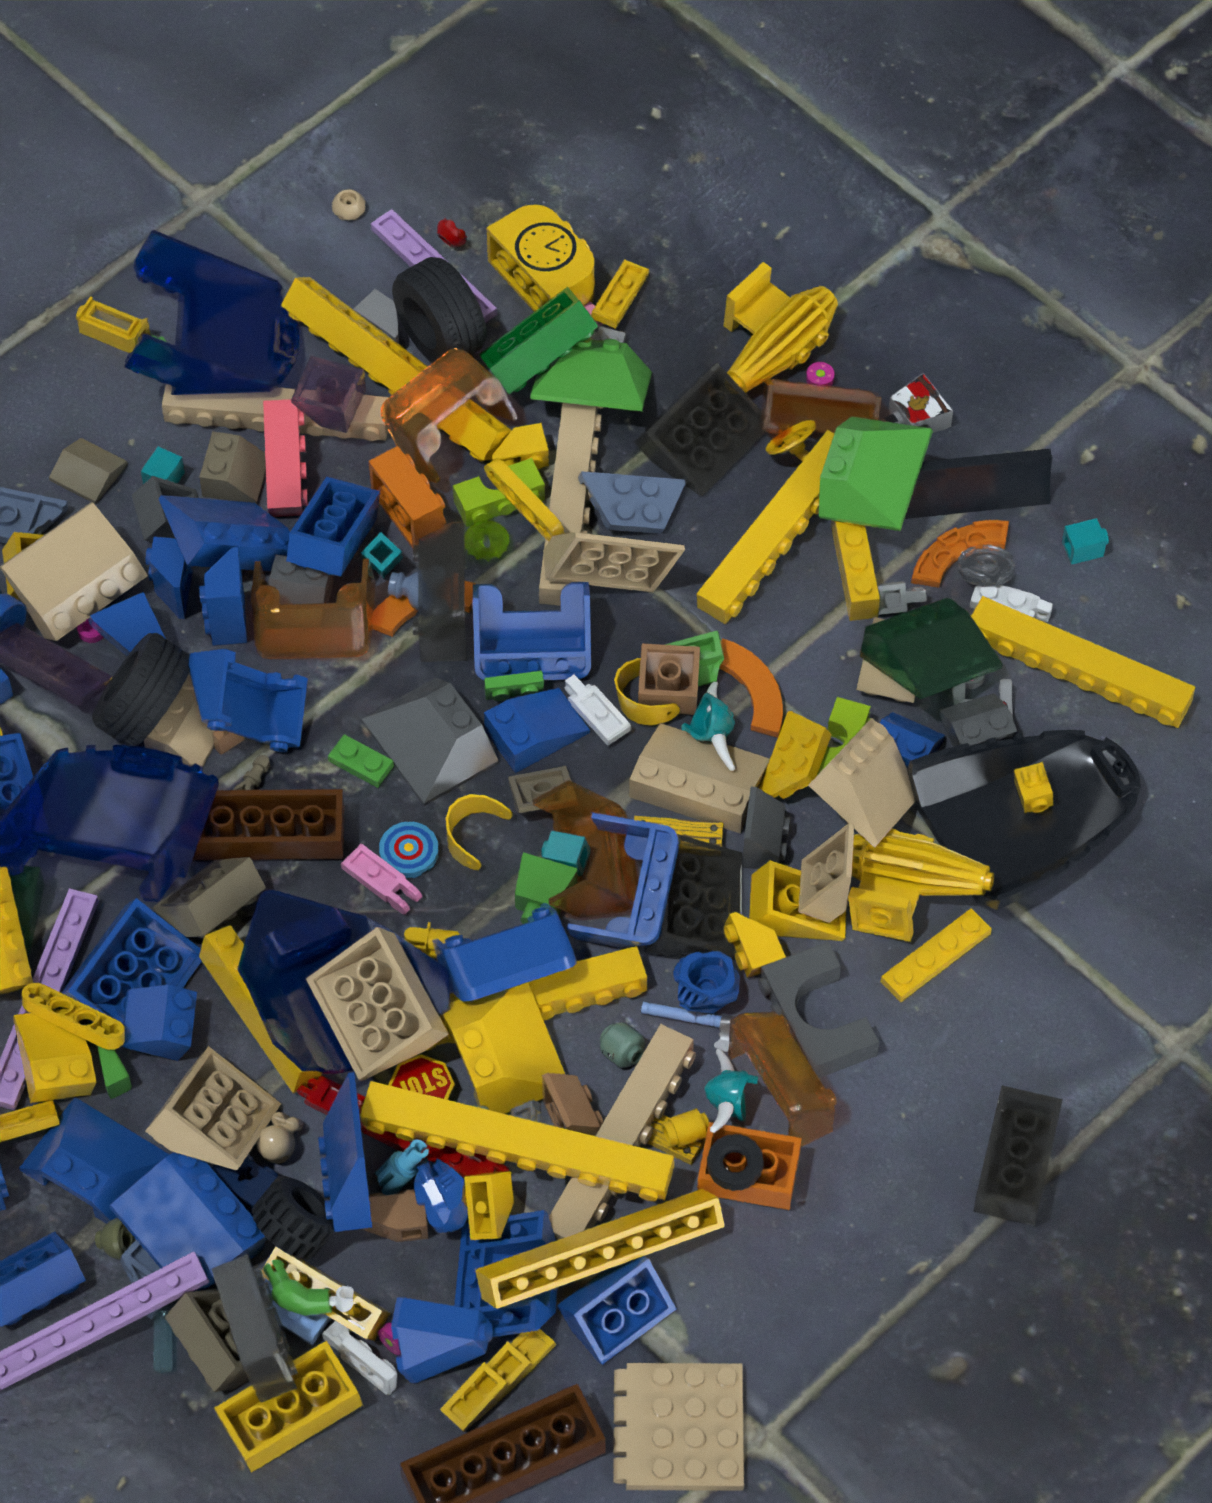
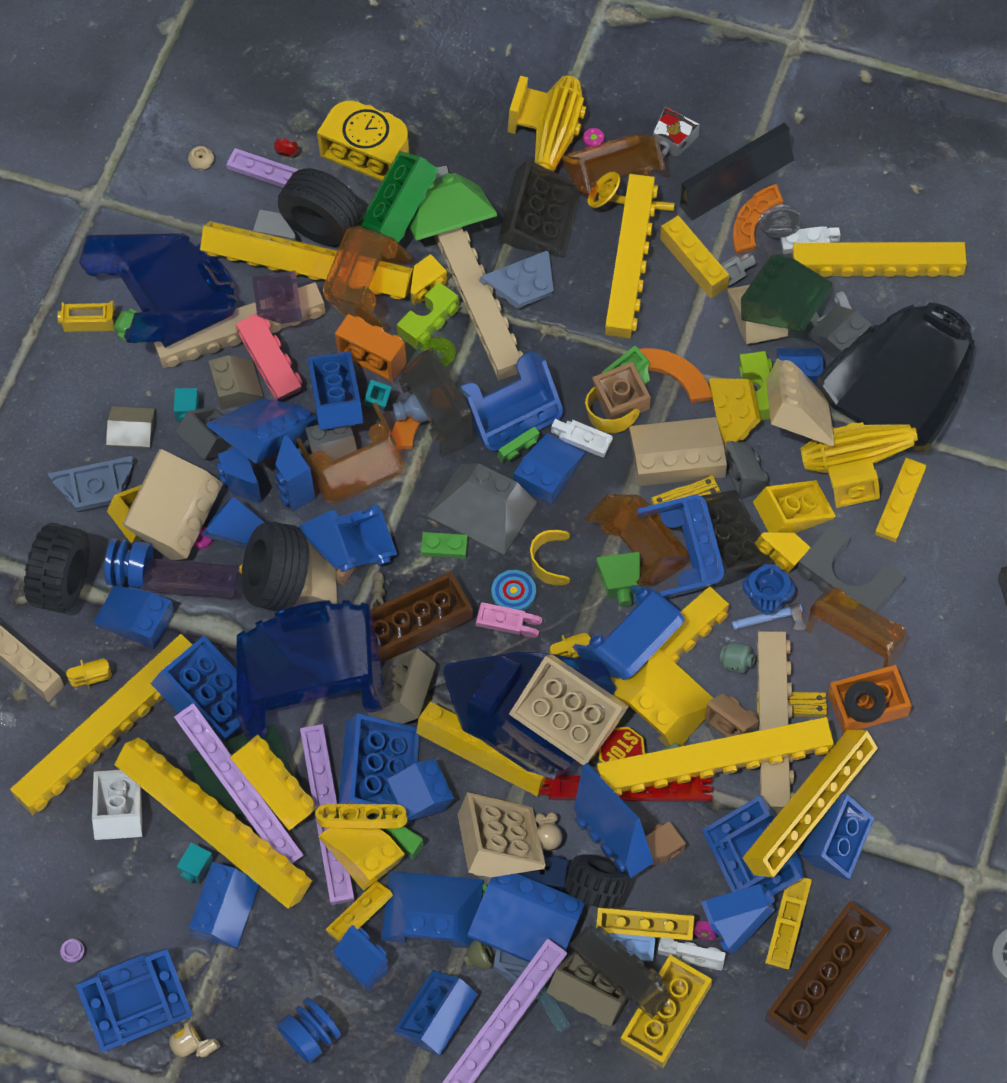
camera: 25 degrees left, 5 degrees up
bright green arm [264,1259,354,1316] -> none
medium azure arm [375,1139,429,1195] -> none
blue helmet [414,1158,468,1233] -> none
yellow slope [464,1171,514,1240] -> none
yellow beam [484,458,564,541] -> none
dark tan slope [508,766,578,813] -> none
teal brick [541,830,591,876] -> none
tan slope [543,532,685,592] -> none
yellow tile [591,259,649,329] -> none
tan hinge [613,1363,744,1491] -> none
yellow brick [662,1108,709,1148] -> none
teal helmet [681,681,735,771] -> none
teal helmet [704,1048,758,1133] -> none
tan slope [798,823,854,923] -> none
bright green slope [819,417,933,531] -> none
yellow brick [1014,762,1053,813] -> none
teal brick [1062,518,1109,565] -> none

